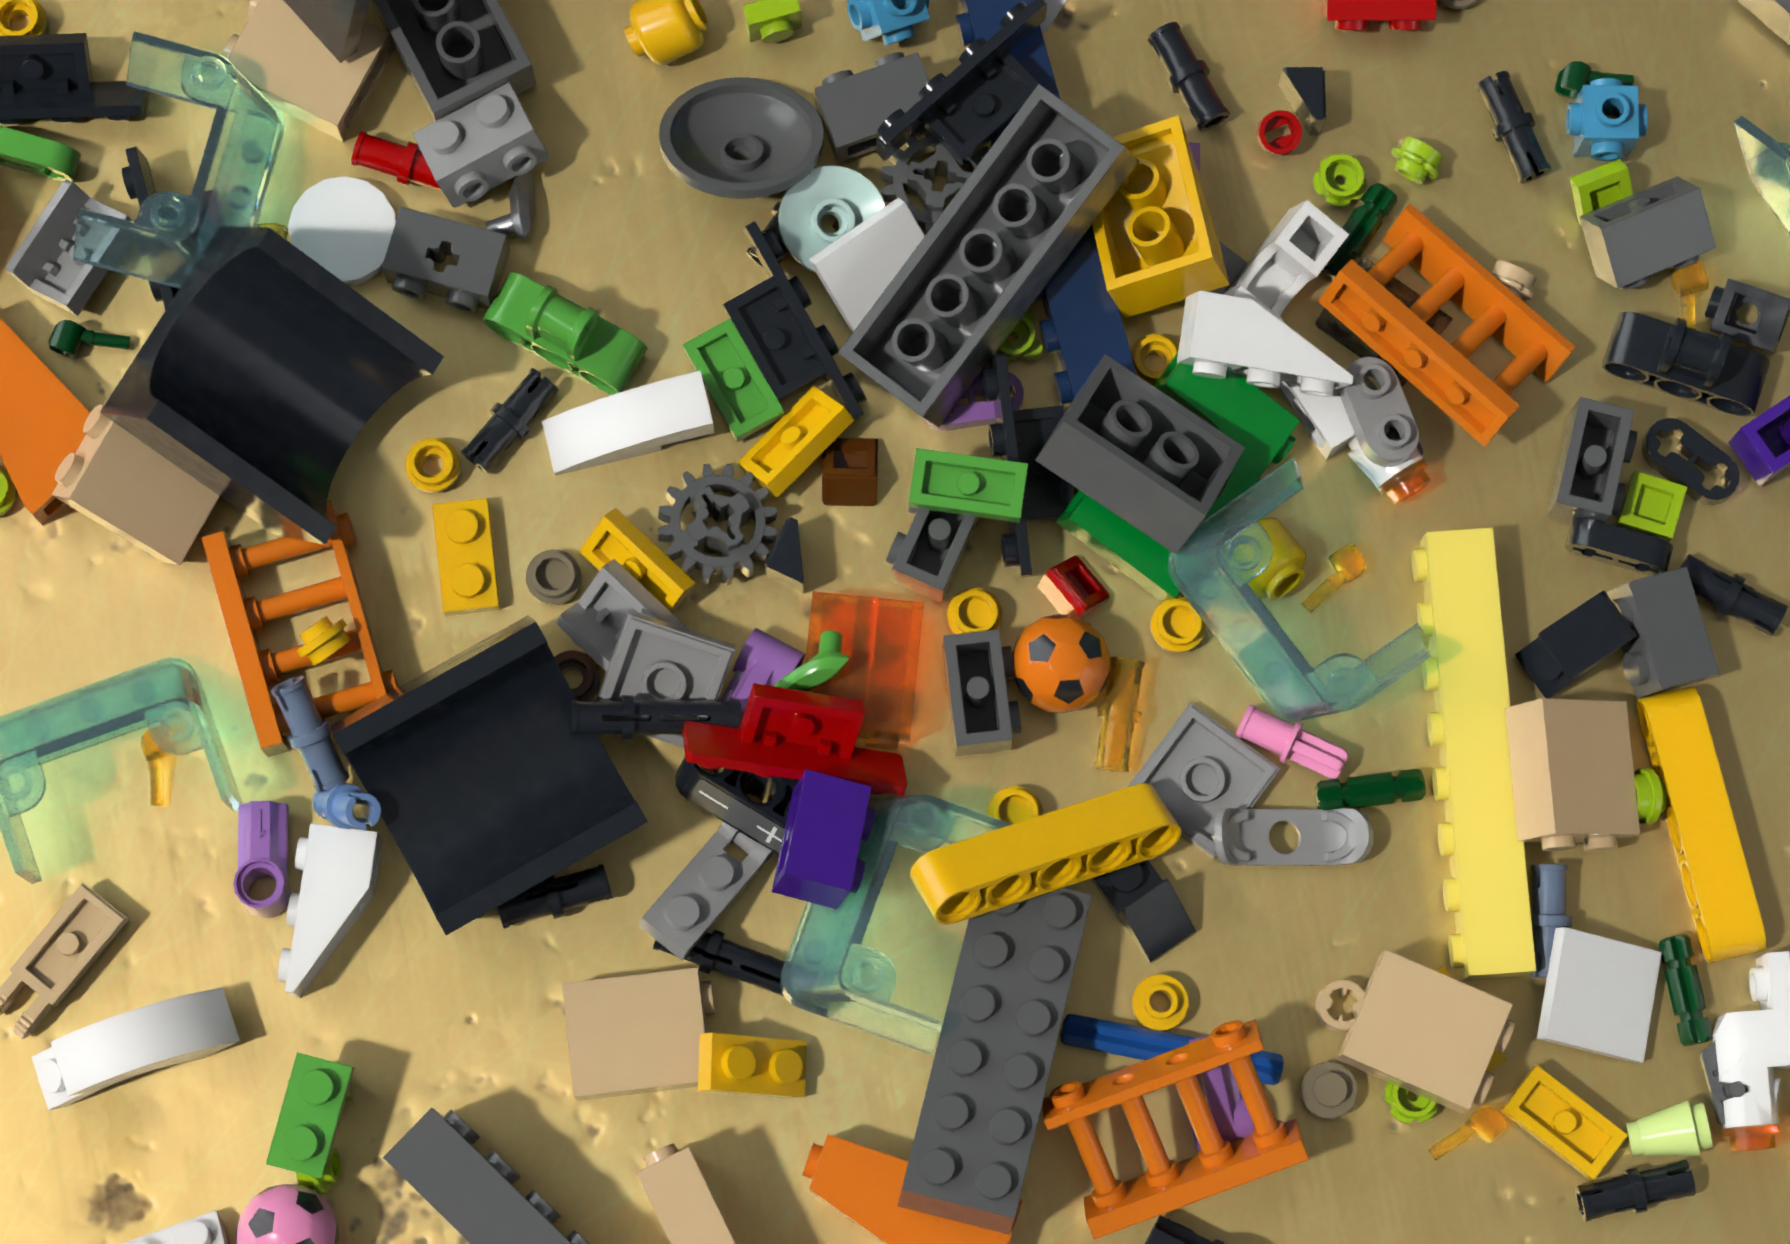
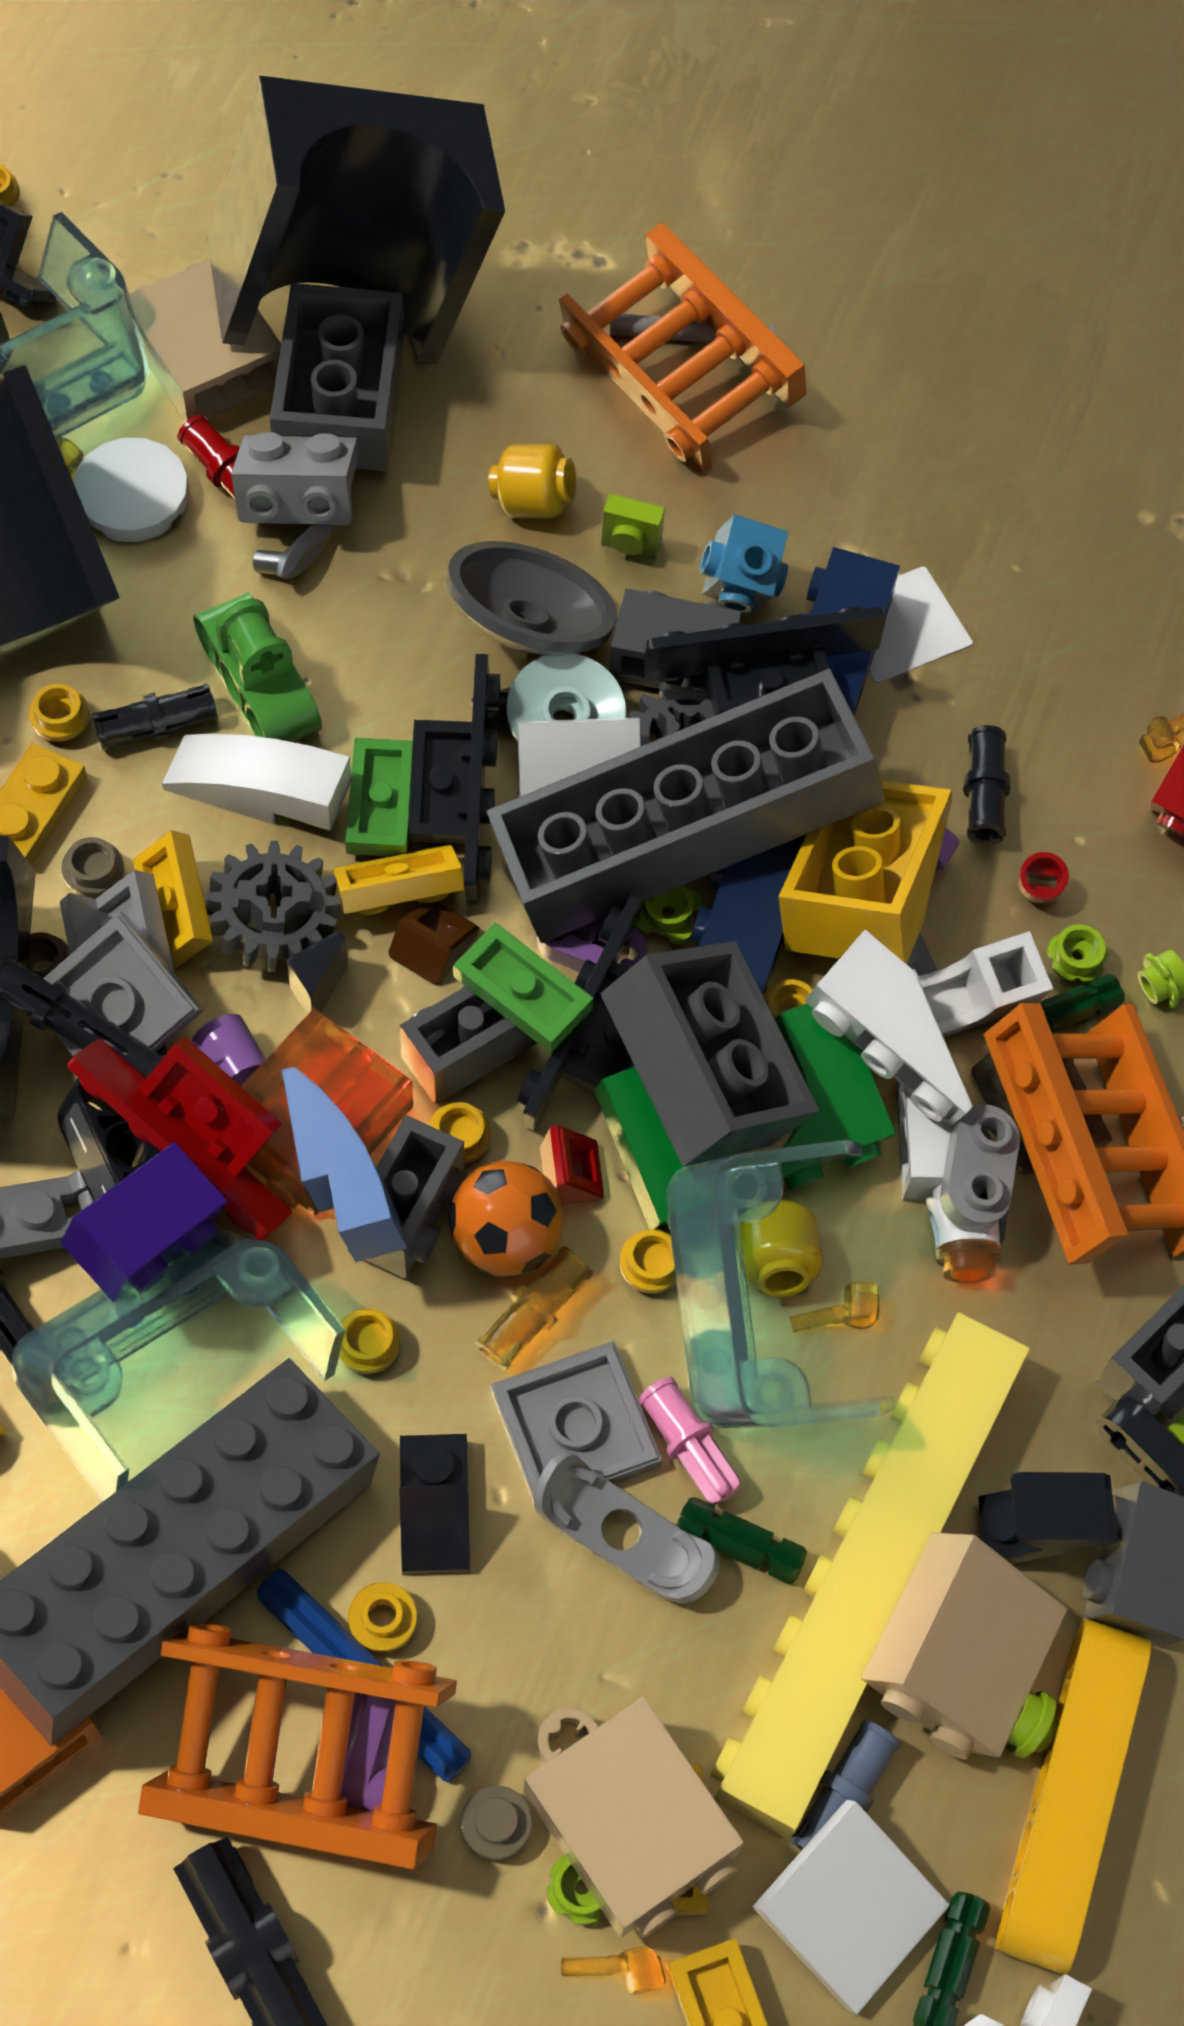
camera: 30 degrees right, 15 degrees down
dark grey brick [382,206,511,313] -> none
bright green bar [774,630,849,692] -> none
yellow beam [910,783,1181,925] -> none
black slope [1278,67,1326,136] -> none
none -> medium blue slope [282,1067,407,1262]

